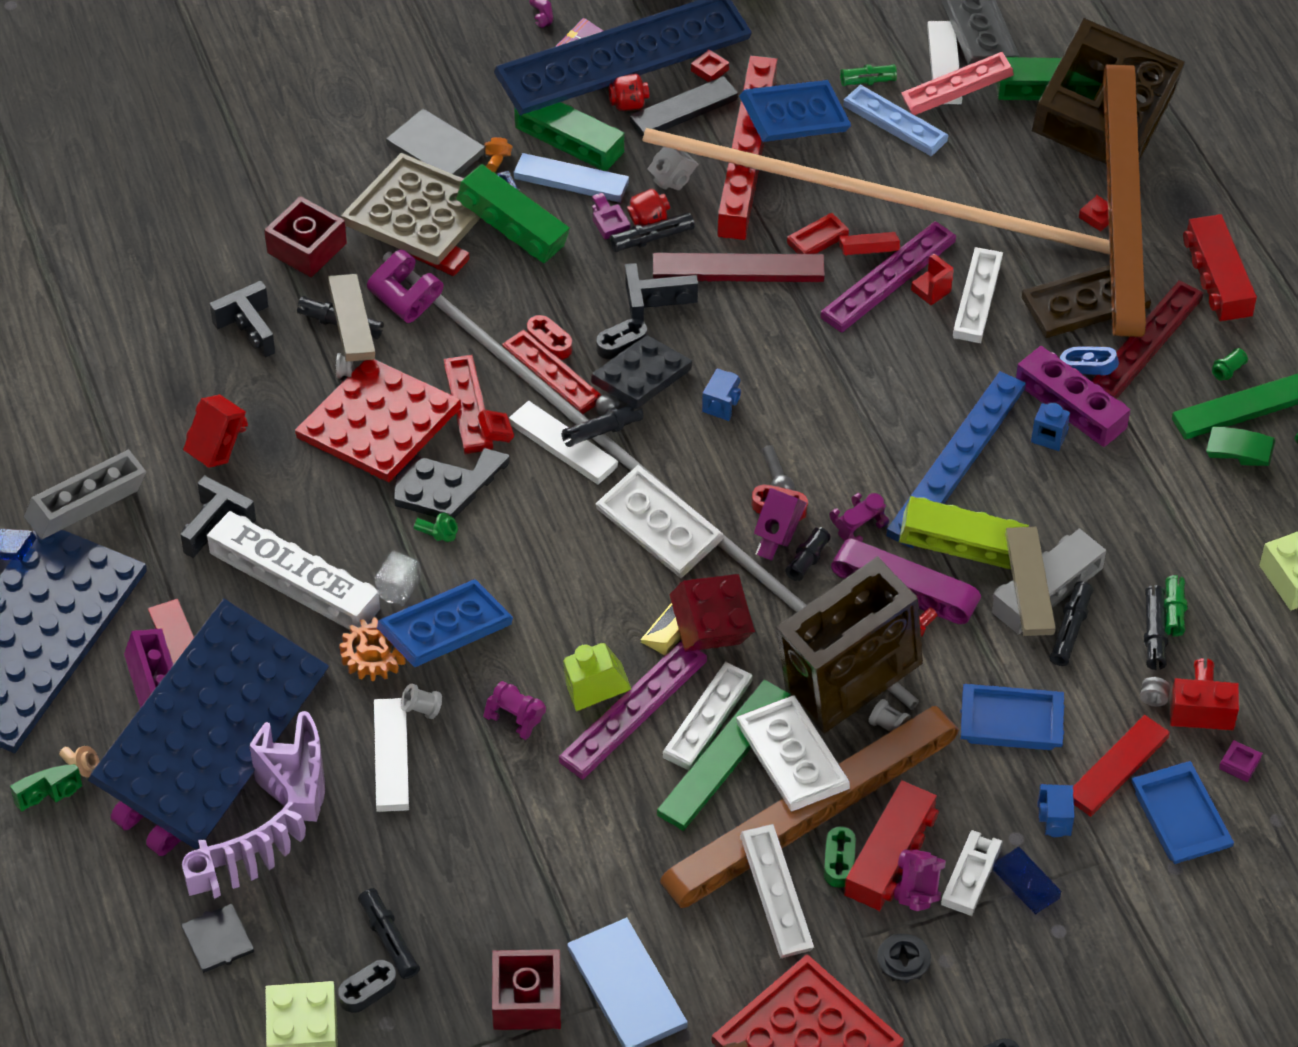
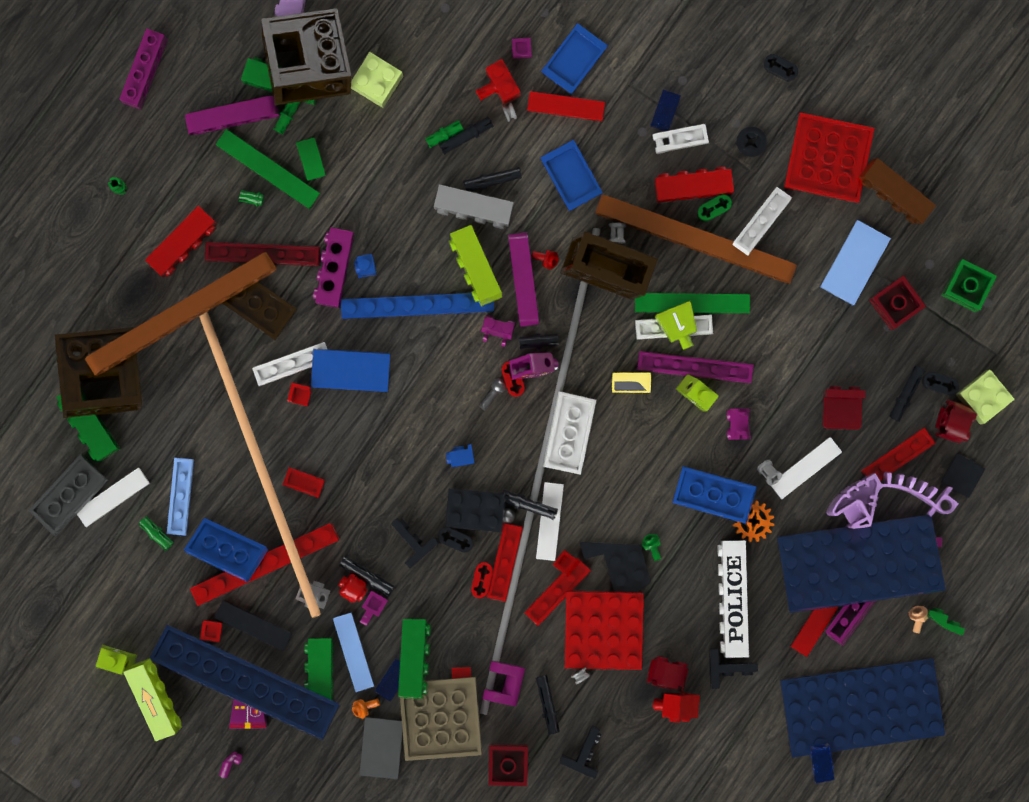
camera: 120 degrees left, 35 degrees up
light grey brick [24,449,146,539] -> none
tile [328,274,375,362] -> none
clear brick [375,551,421,606] -> none
red head [608,74,649,111] -> none
tile [653,253,825,282] -> none
dark red brick [669,574,755,652] -> none
white tile [737,695,850,812] -> none
magenta tile [820,221,956,333] -> none
red tile [839,232,900,255] -> none
magenta piece [894,849,946,911] -> none
coral tile [901,52,1014,115] -> none
dark tan tile [1005,527,1056,636] -> none
blue brick [1037,784,1074,837] -> none
blue plate [1060,346,1119,375] -> none
red plate [1078,195,1109,232] -> none
none -> blue tile [311,348,390,392]
none -> dark red brick [646,656,689,692]
none -> lime torso [655,301,697,350]
none -> dark red bracket [823,386,866,430]
none -> red tile [861,427,936,481]
none -> dark red brick [935,400,977,443]

